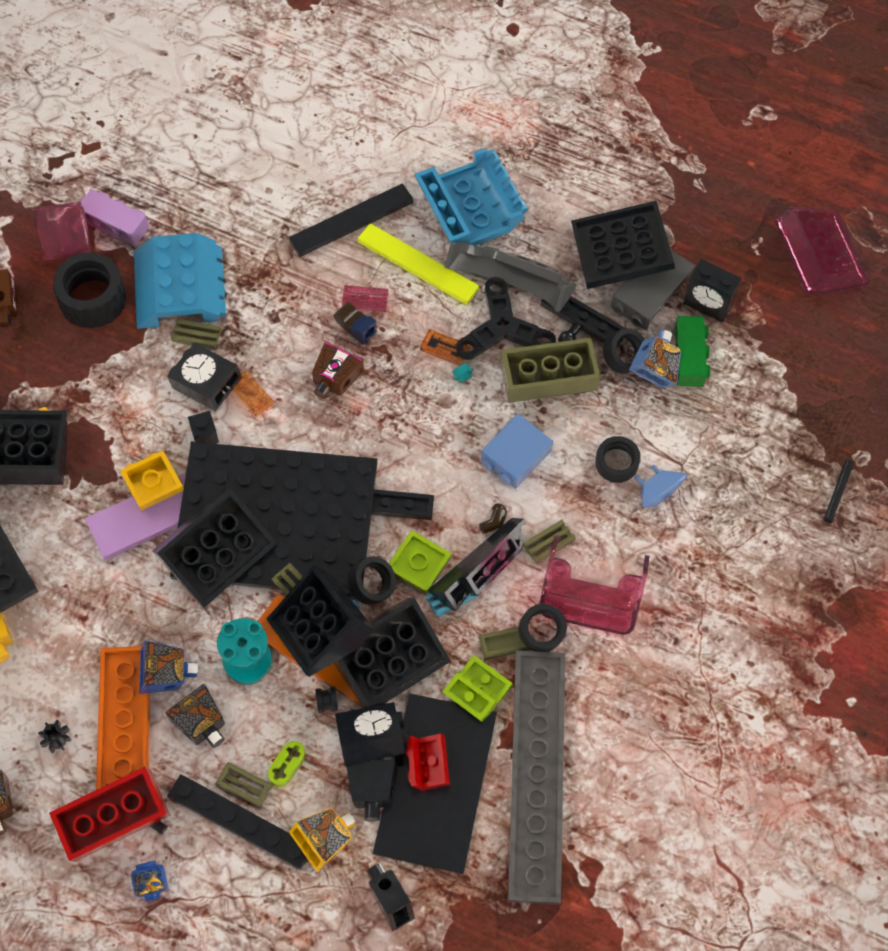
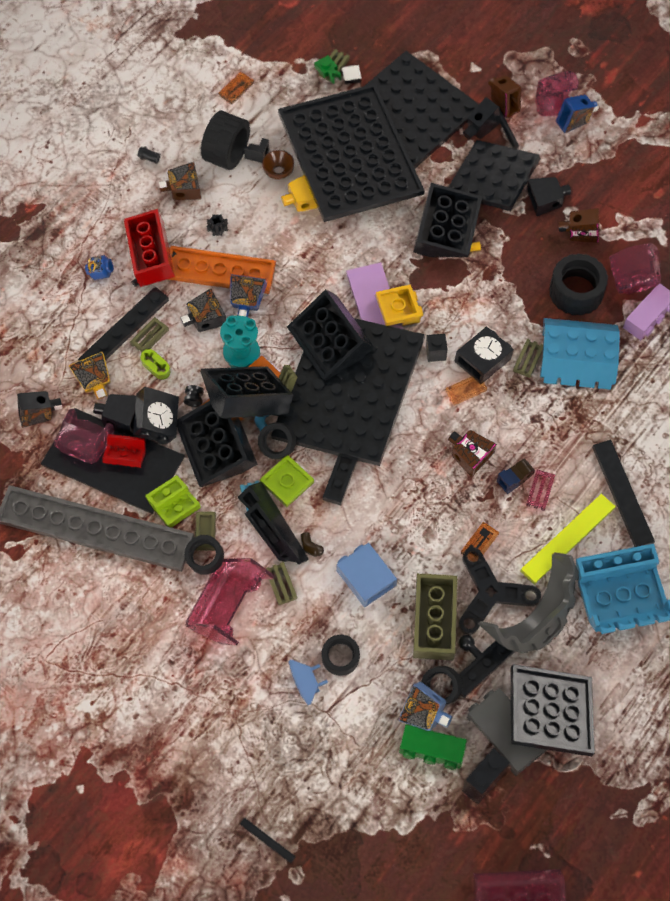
camera: 105 degrees right, 0 degrees up
teal plate [452,363,474,383] -> none
none -> clear pink piece [54,409,114,464]

